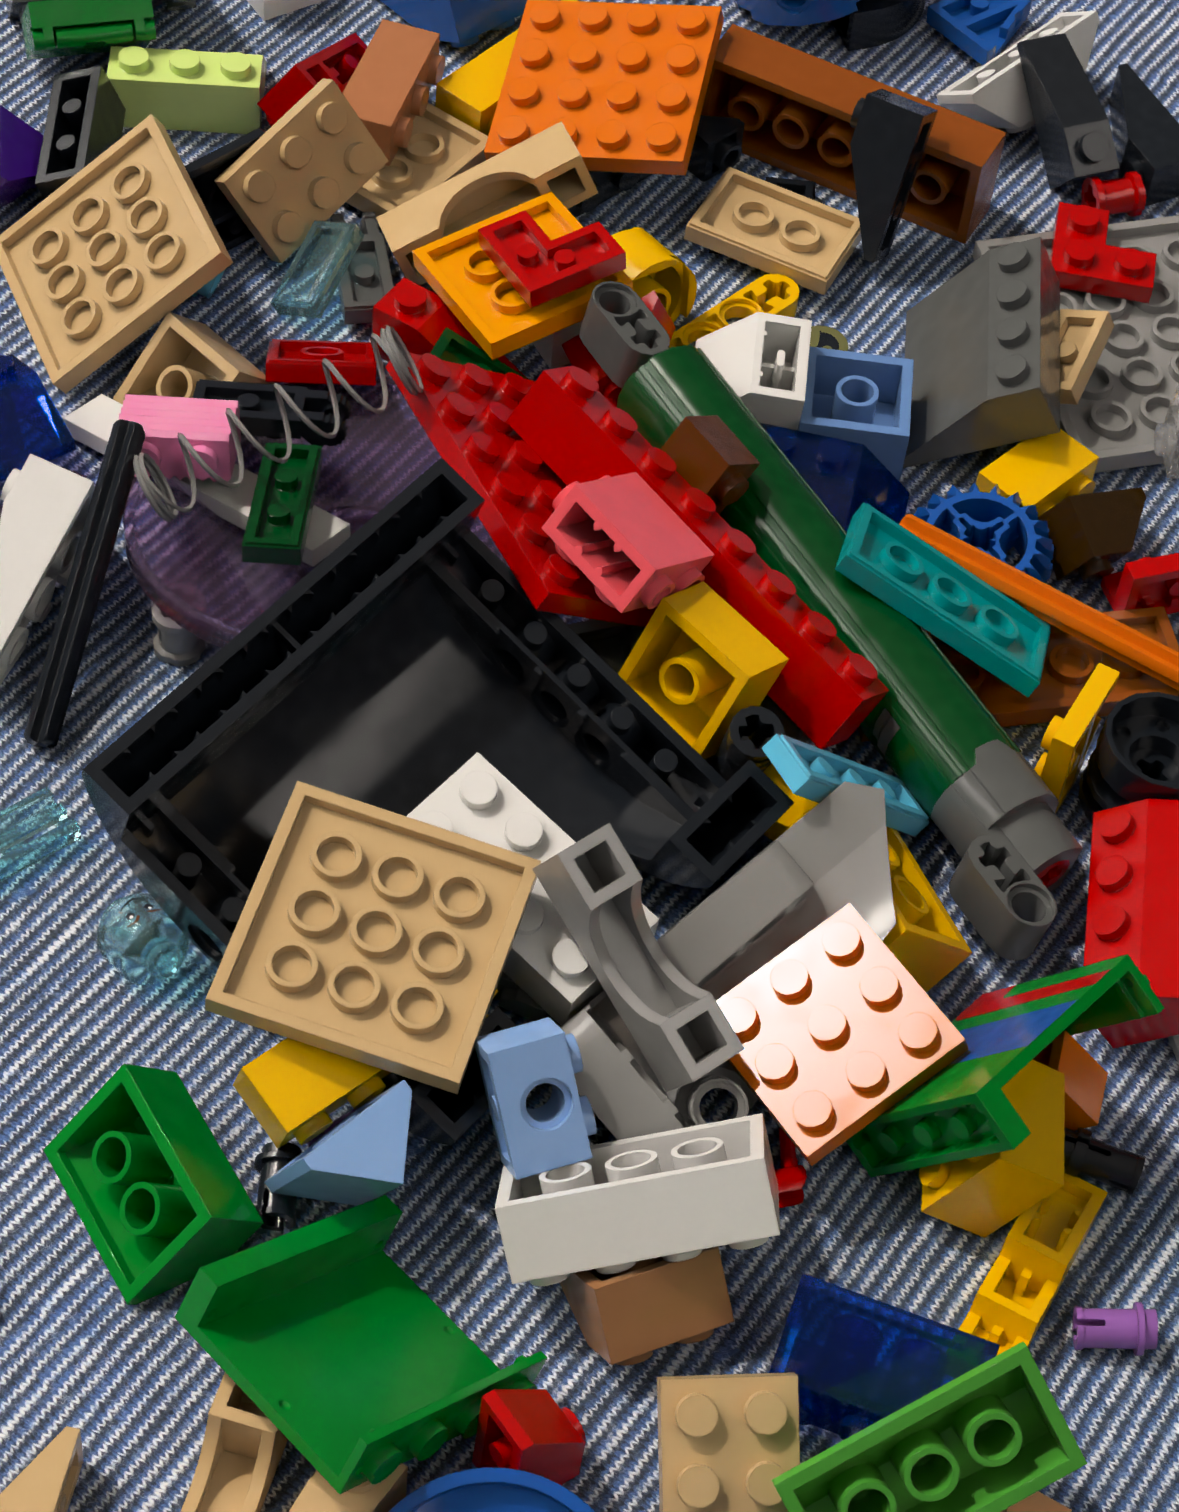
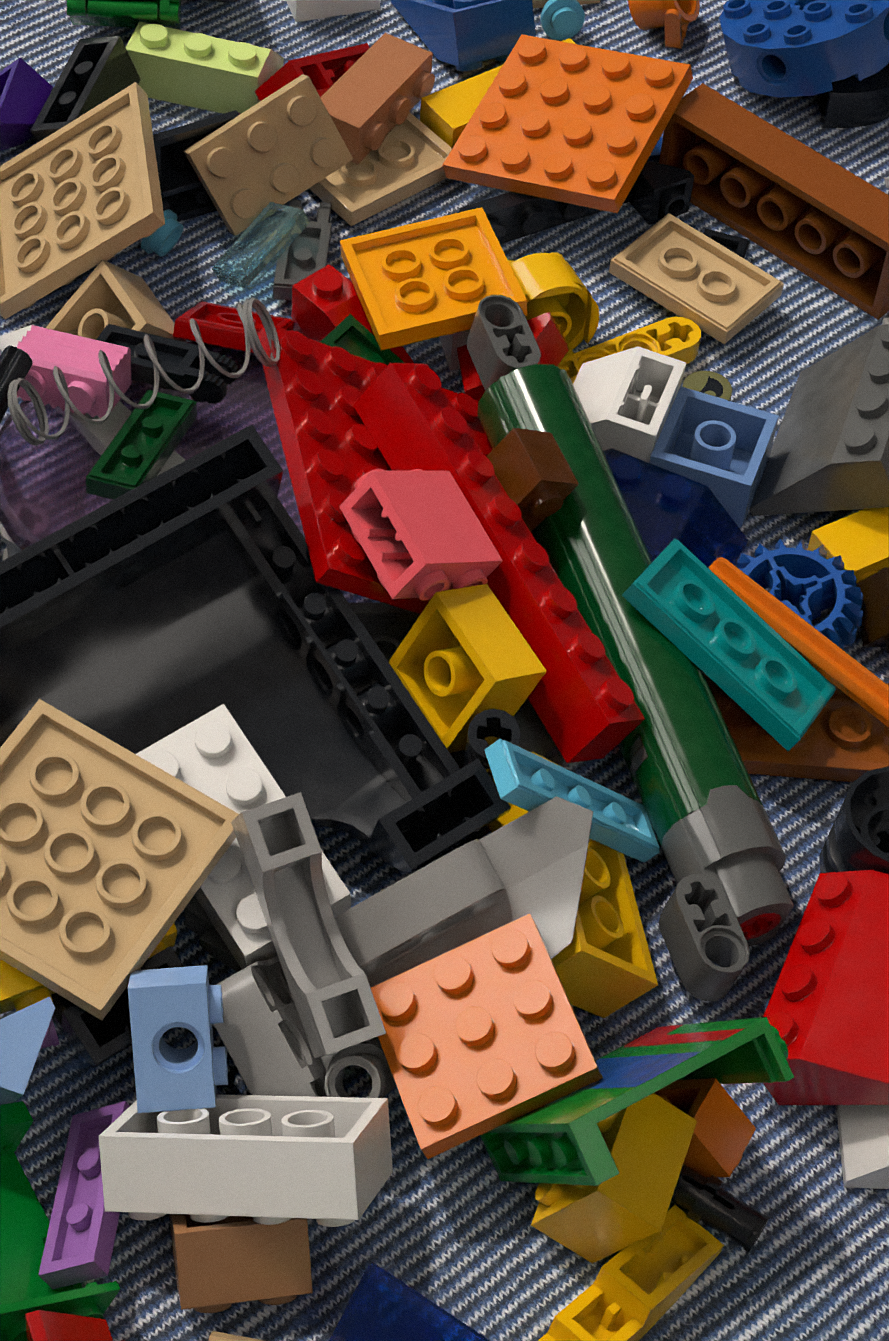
camera: 15 degrees right, 0 degrees up
tan arch [376,121,598,285] -> none
red plate [478,210,626,308] -> none
red hand [775,1127,807,1208] -> none
black slope [850,89,938,263] -> none
yellow wing [1034,663,1120,814] -> none
none -> medium lavender plate [38,1101,130,1289]

